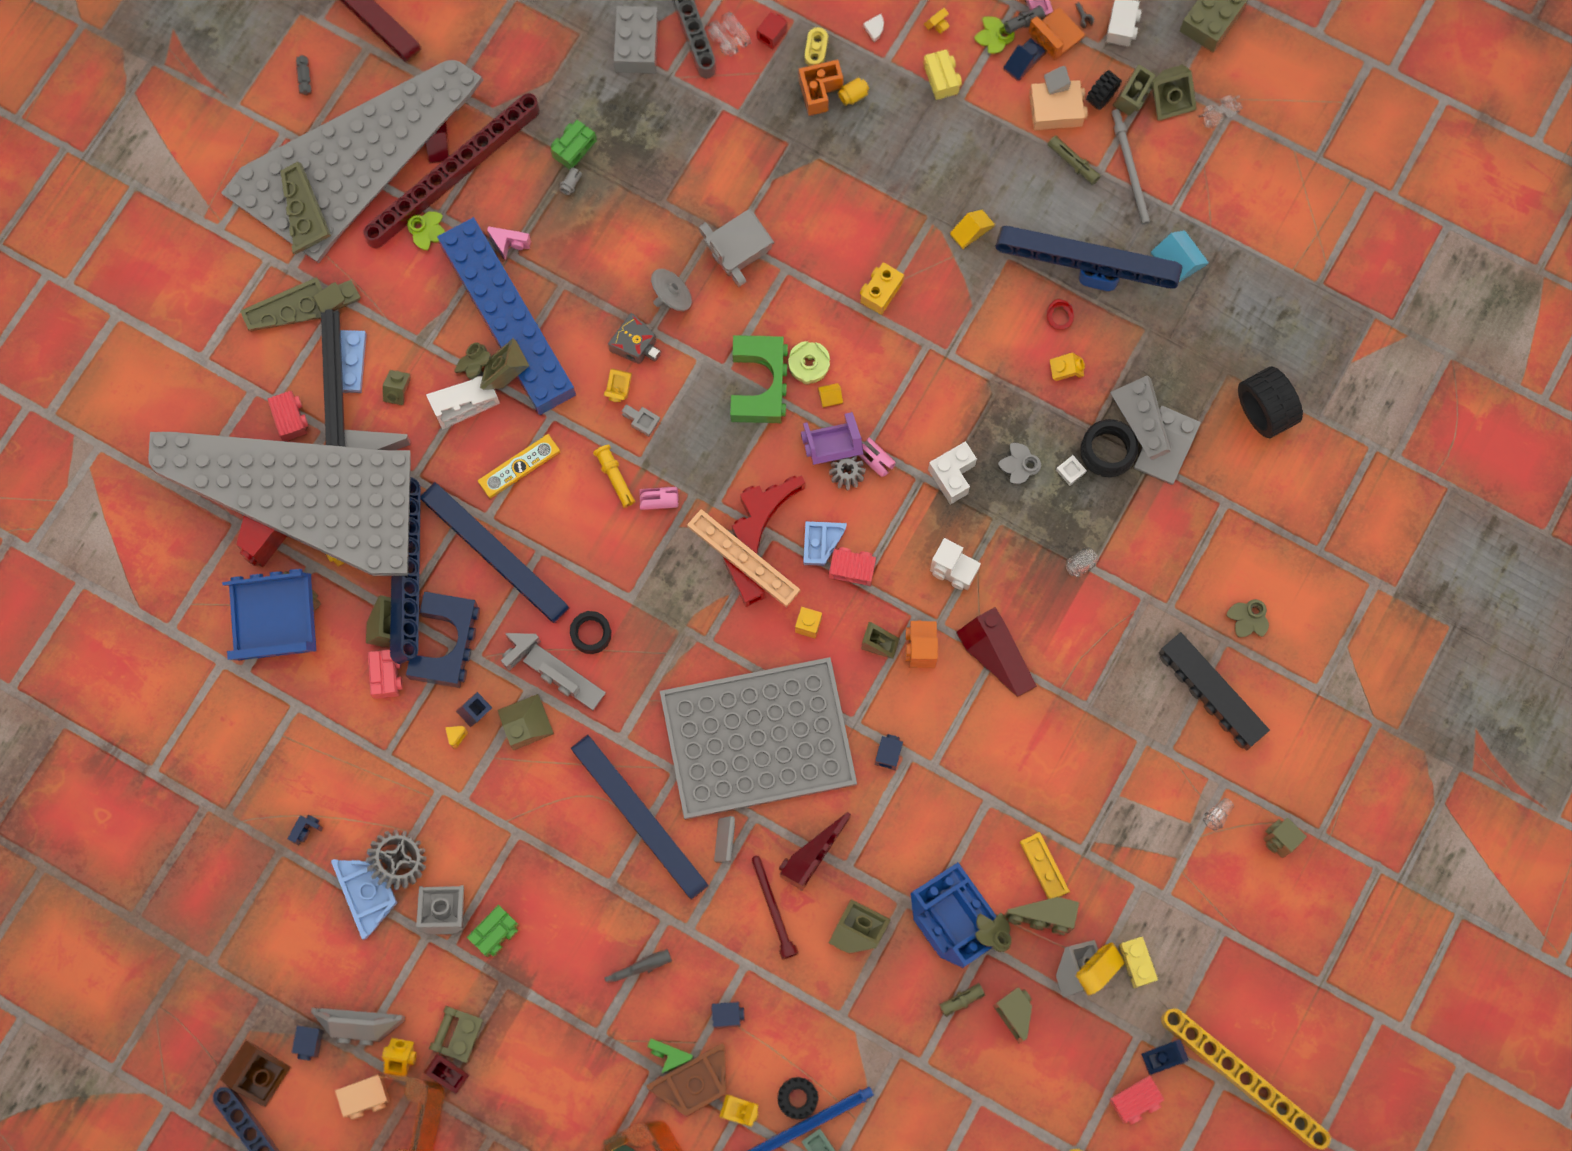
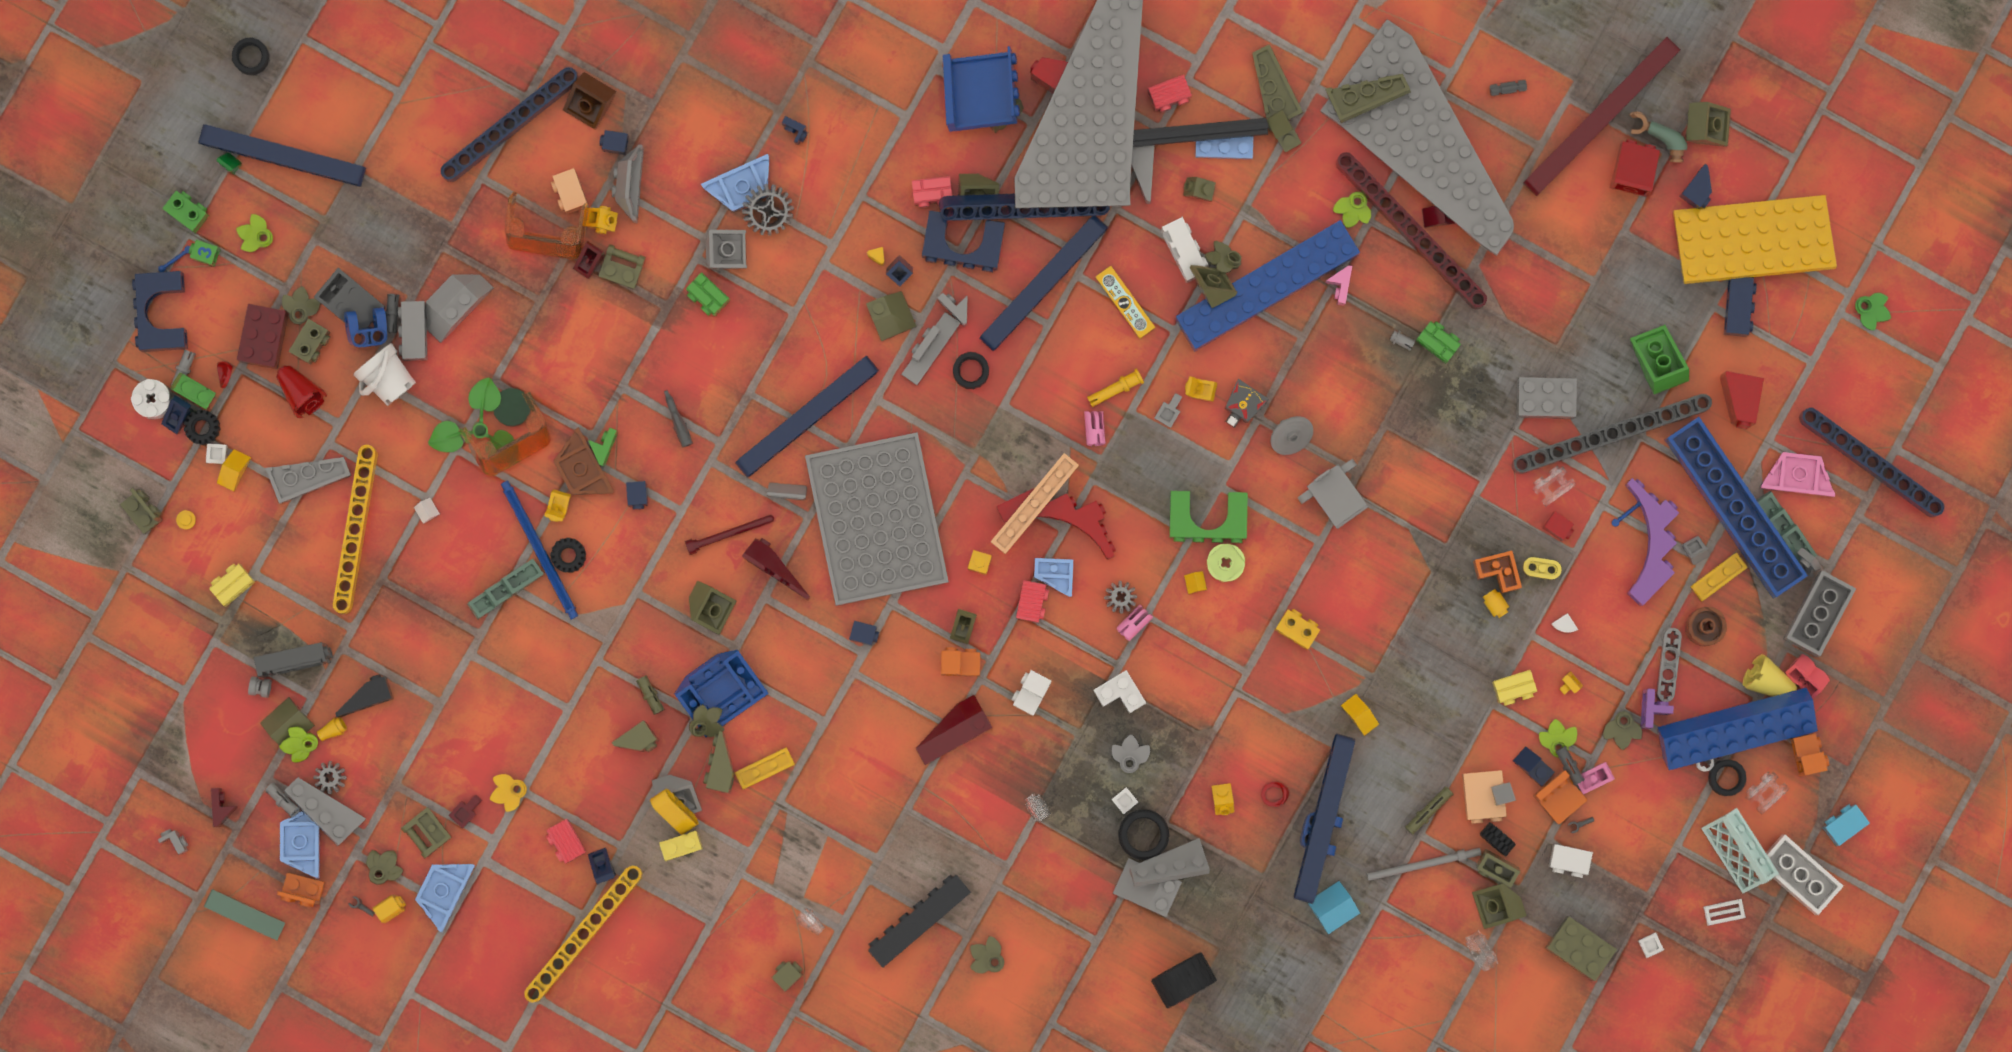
camera: 90 degrees right, 10 degrees up
medium lavender panel [801,412,863,465] -> none

